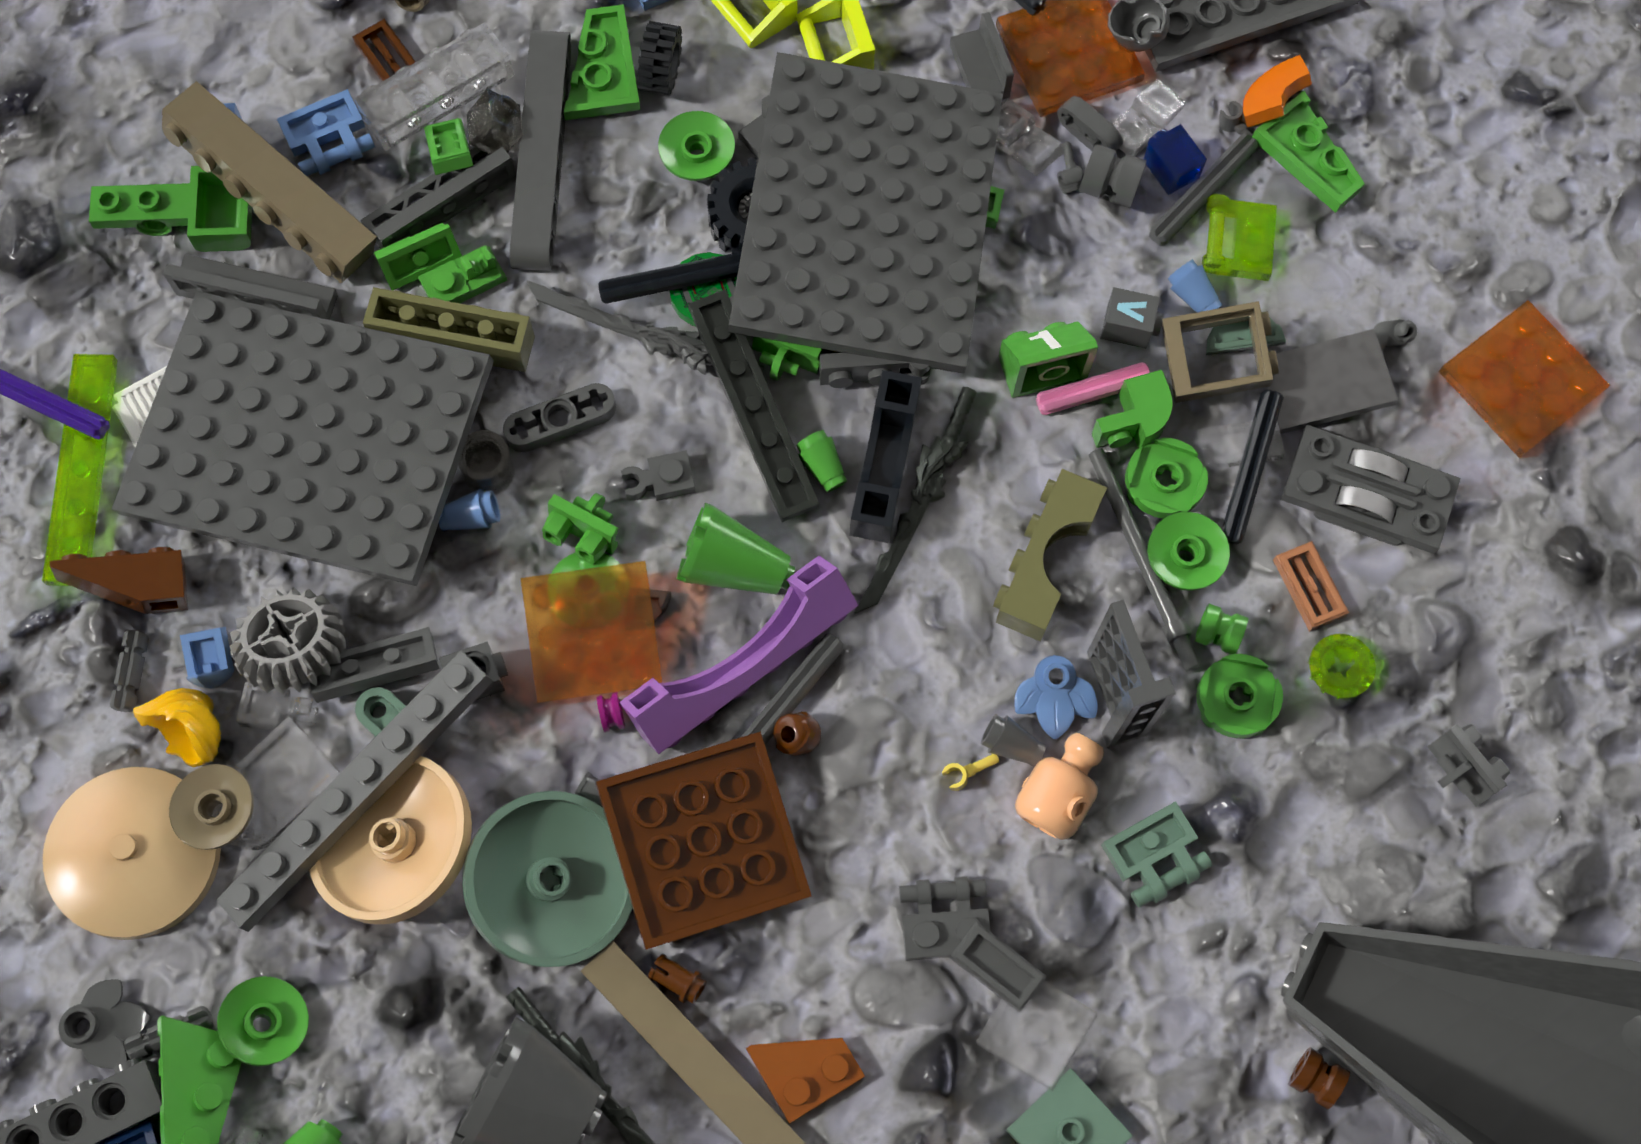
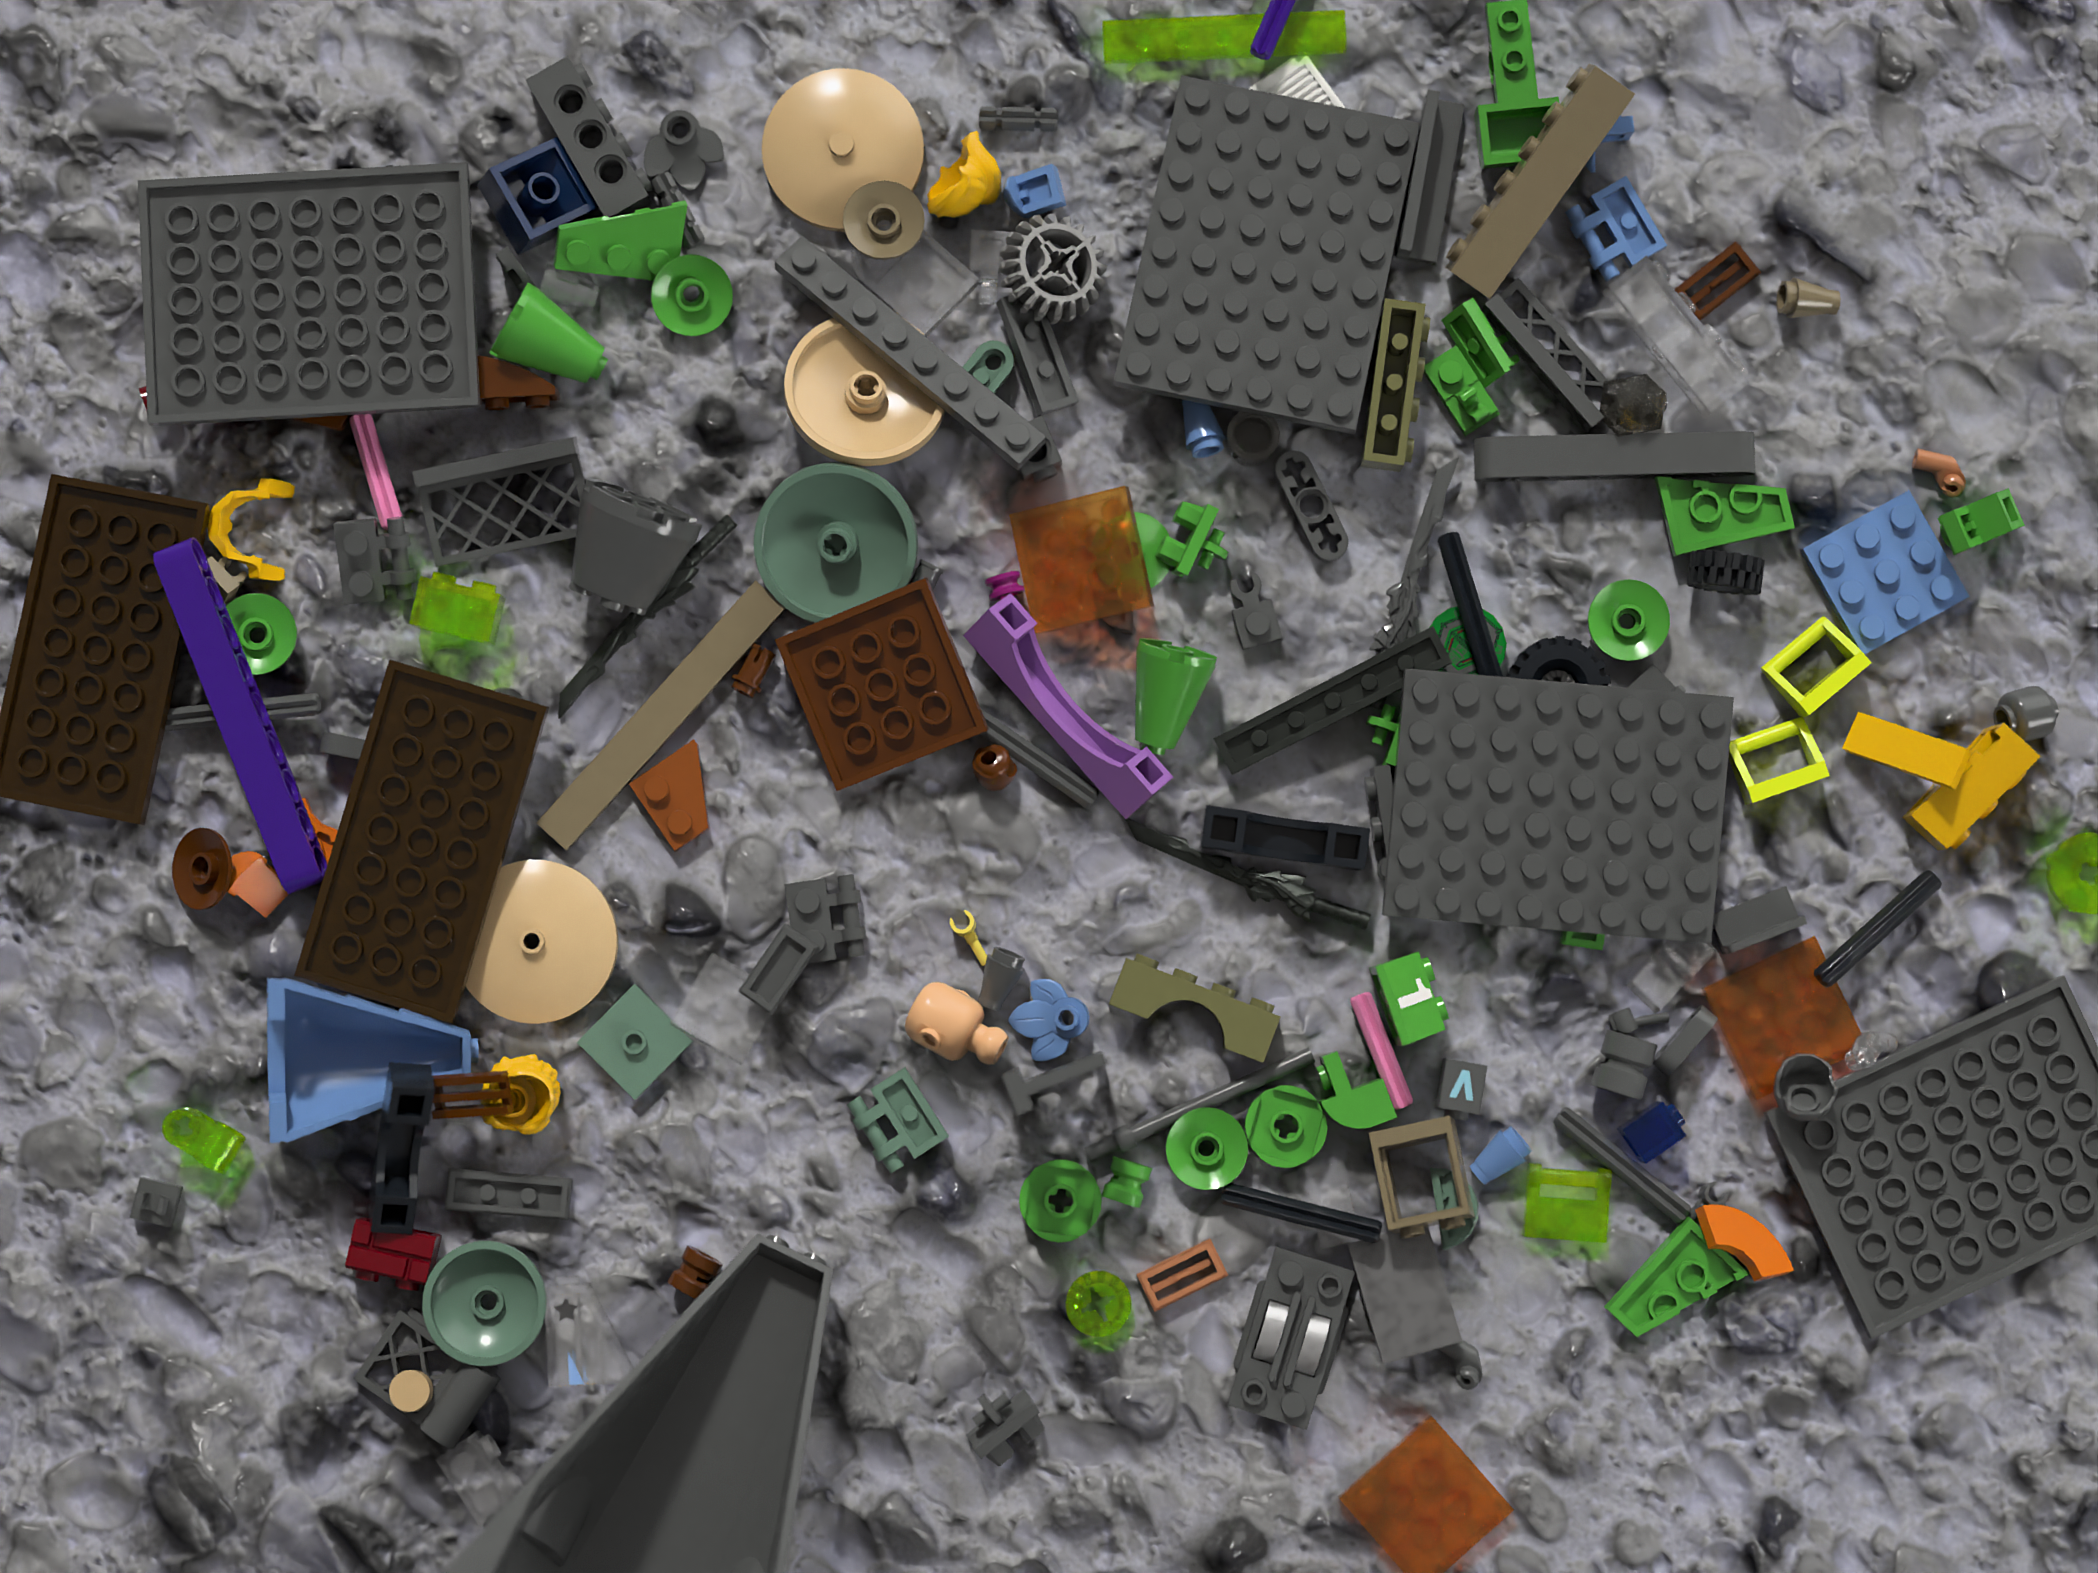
camera: 90 degrees right, 15 degrees up
reddish brown slope [50,547,188,614] -> none
bright green plate [424,118,473,175] -> none
bright green cone [796,430,847,493] -> none
clear slope [1111,79,1186,157] -> none

